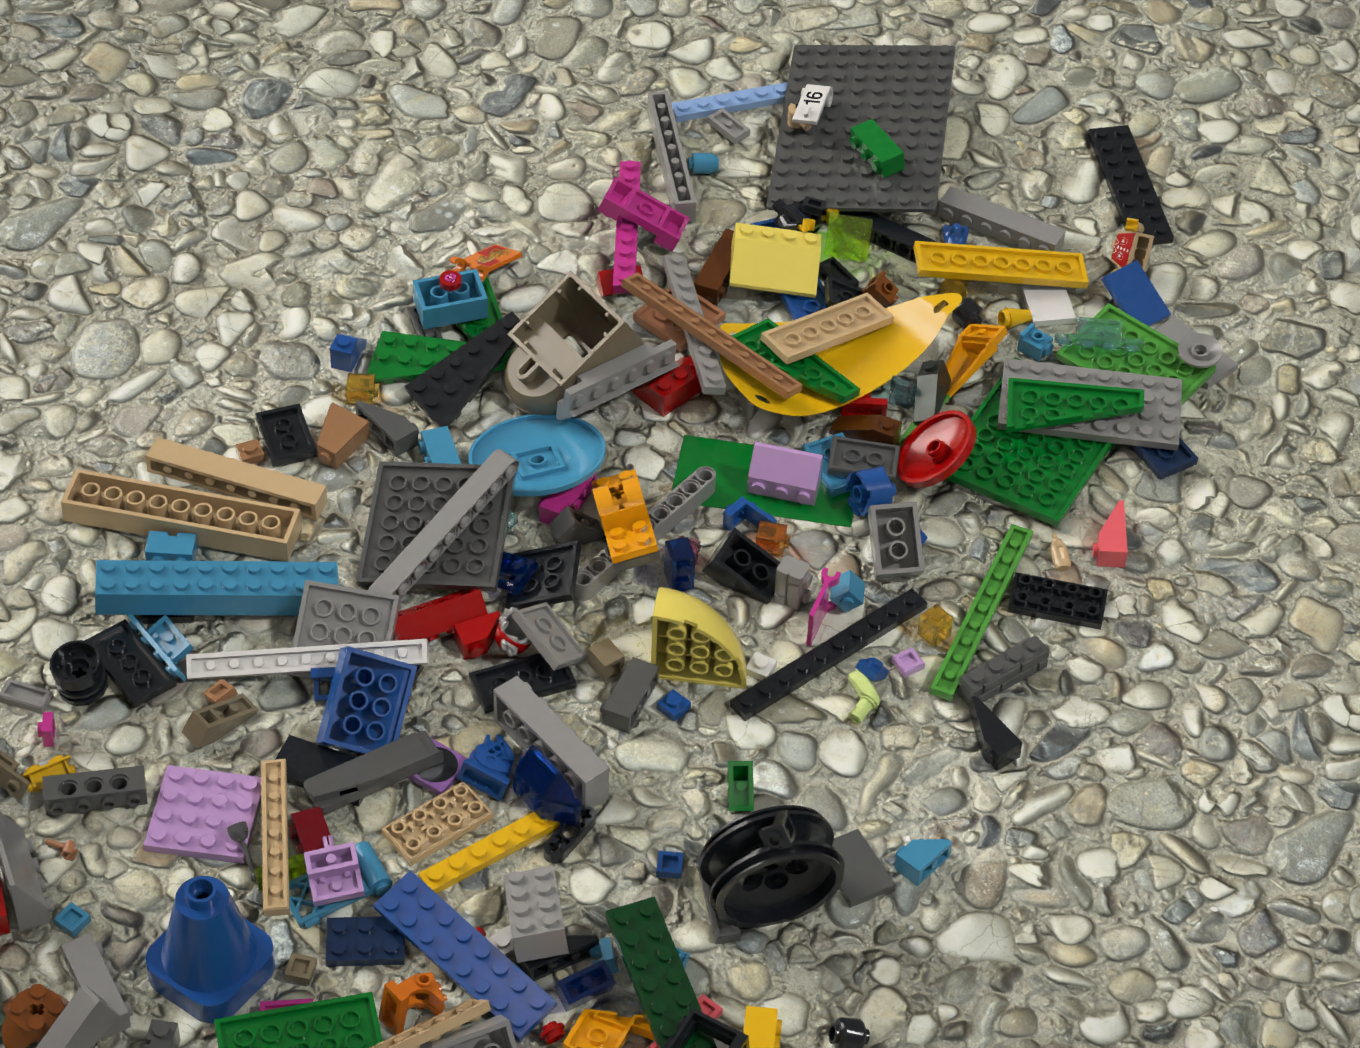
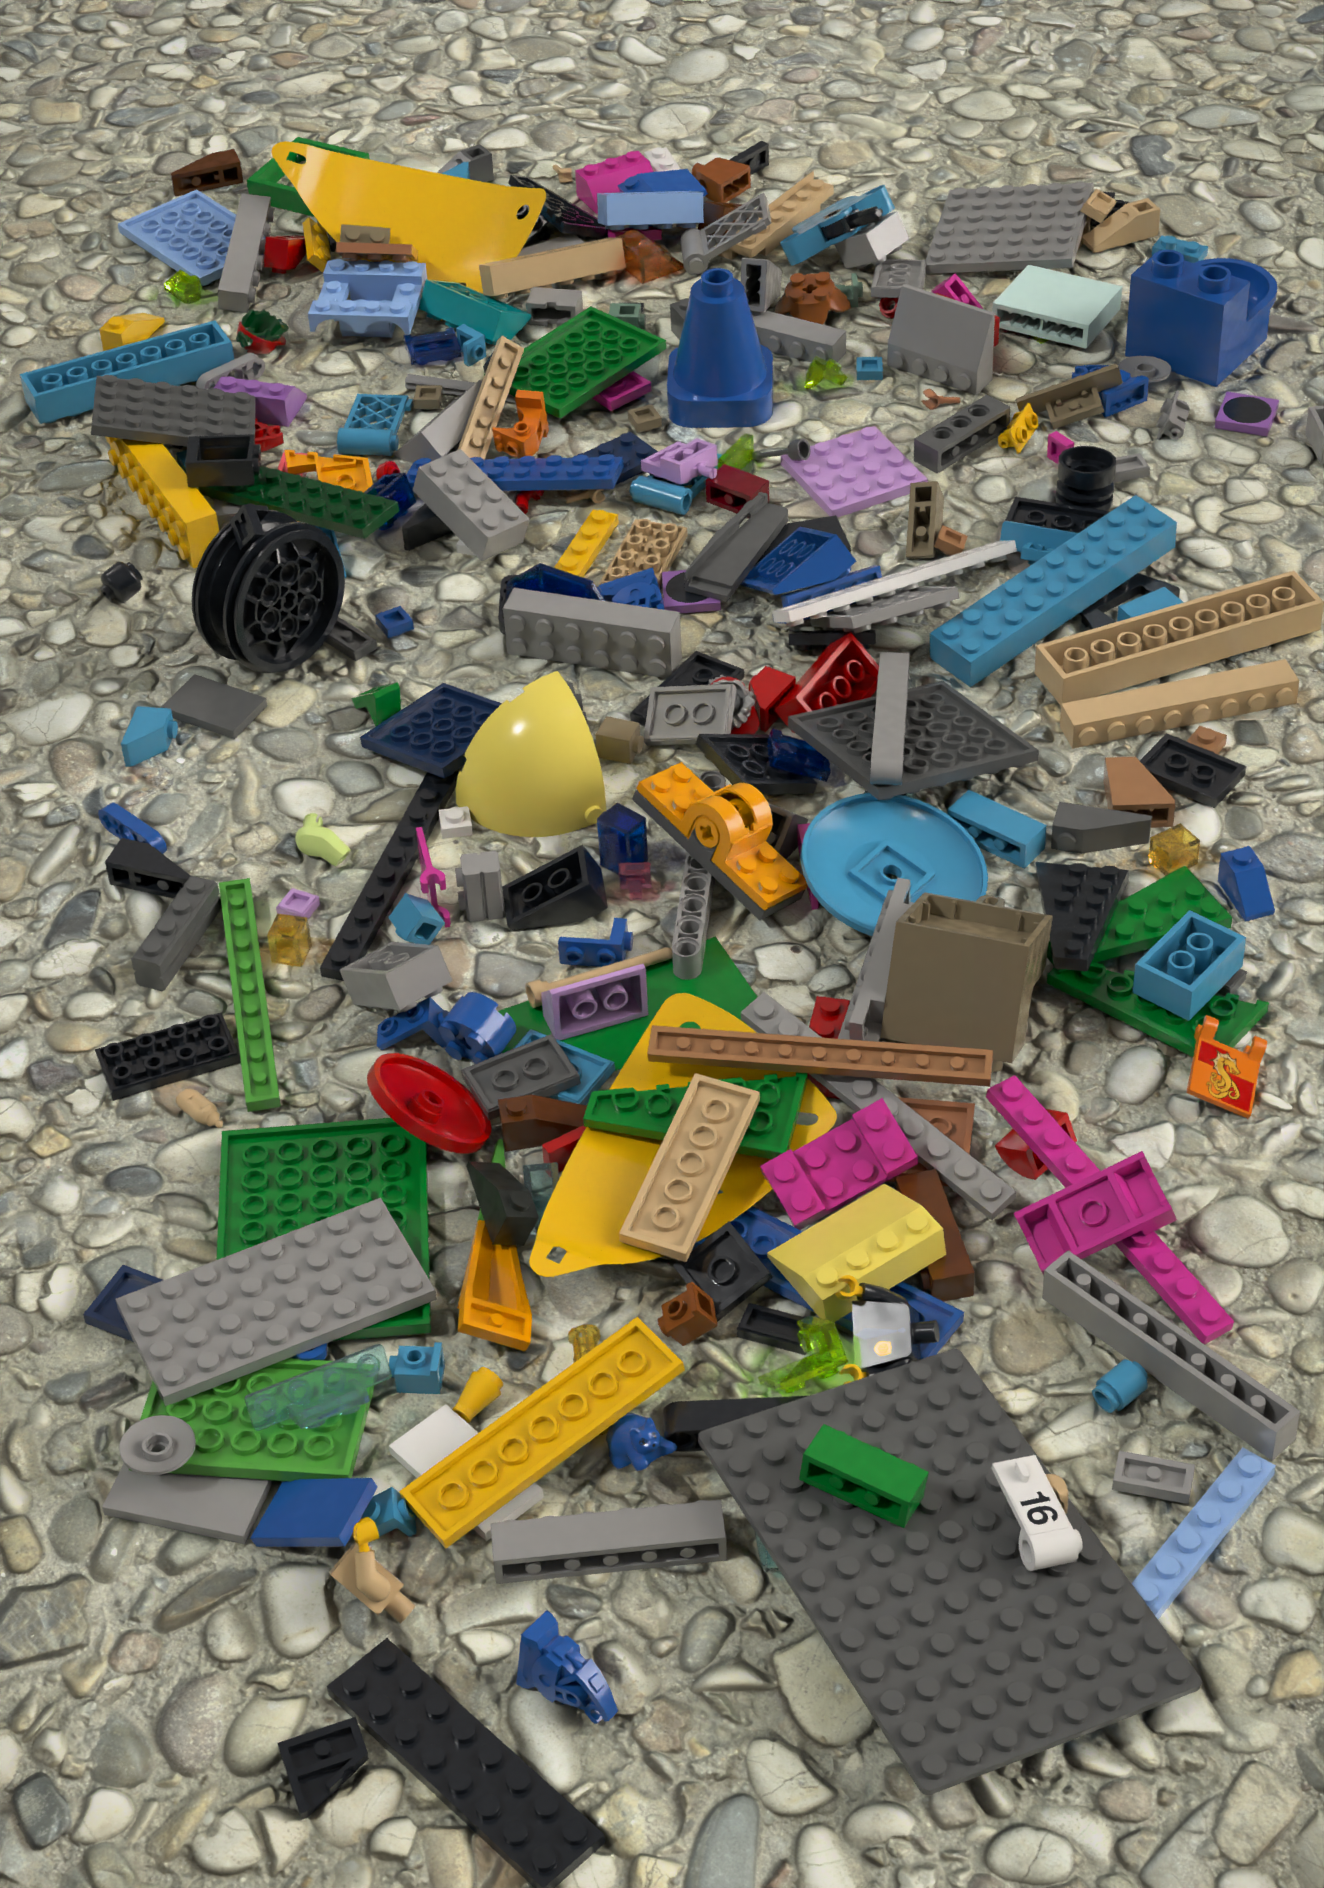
camera: 150 degrees right, 5 degrees down
tan tile [261,759,290,917] -> none
red tile [439,270,462,291] -> none
dark azure tile [589,937,619,974] -> none
clear orange brick [756,520,791,557] -> none
black tile [801,196,827,217] -> none
blue plate [855,657,889,681] -> none
black head [951,297,984,329] -> none
green wing [1006,378,1144,433] -> none
coral slope [1092,500,1128,568] -> none
none -> blue beam [98,802,167,854]
none -> black wing [278,1716,369,1820]
none -> dark blue plate [360,683,502,778]
none -> dark azure bracket [361,1487,417,1537]
none -> blue piece [516,1610,618,1724]
none -> tan piece [525,947,672,1008]
none -> dark pink piece [760,1098,918,1230]
none -> clear neon green plate [805,356,848,389]

